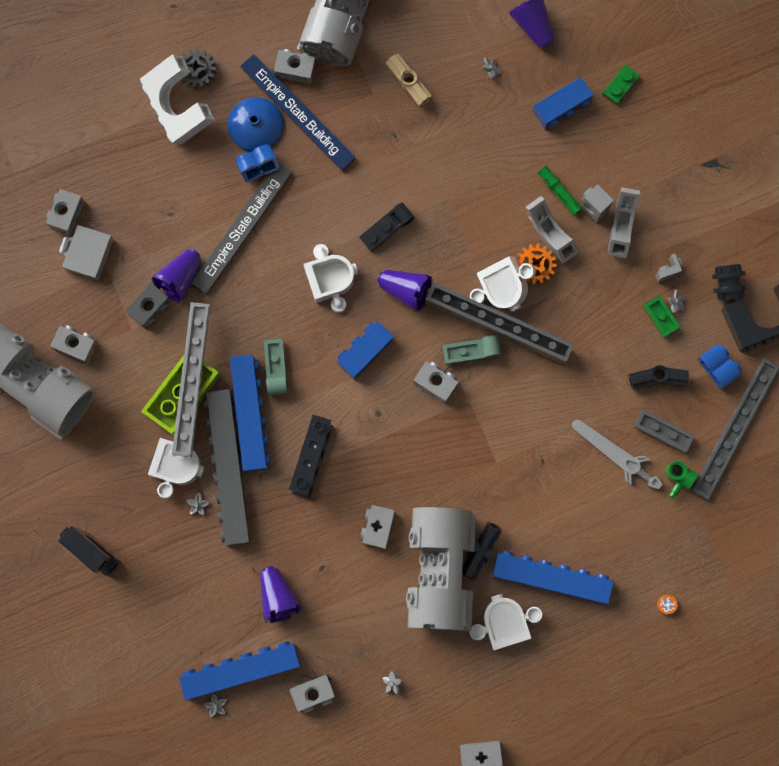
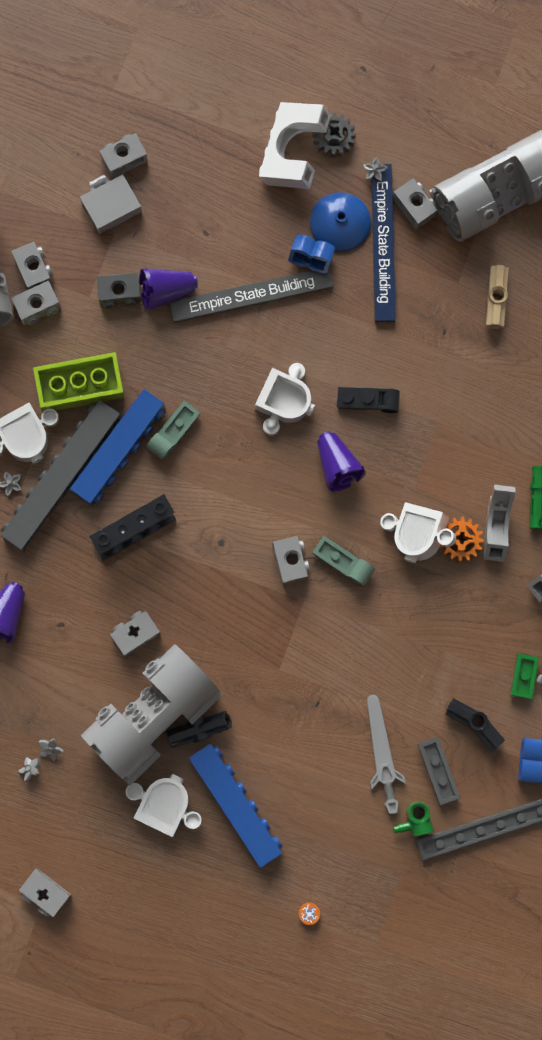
camera: 30 degrees right, 0 degrees up
light grey tile [172,302,211,457] -> none
blue brick [337,321,394,380] -> none
dark grey brick [425,282,574,366] -> none
none -> light grey brick [11,281,61,325]
none -> light grey plant [39,738,64,761]
none -> light grey plant [363,157,388,181]

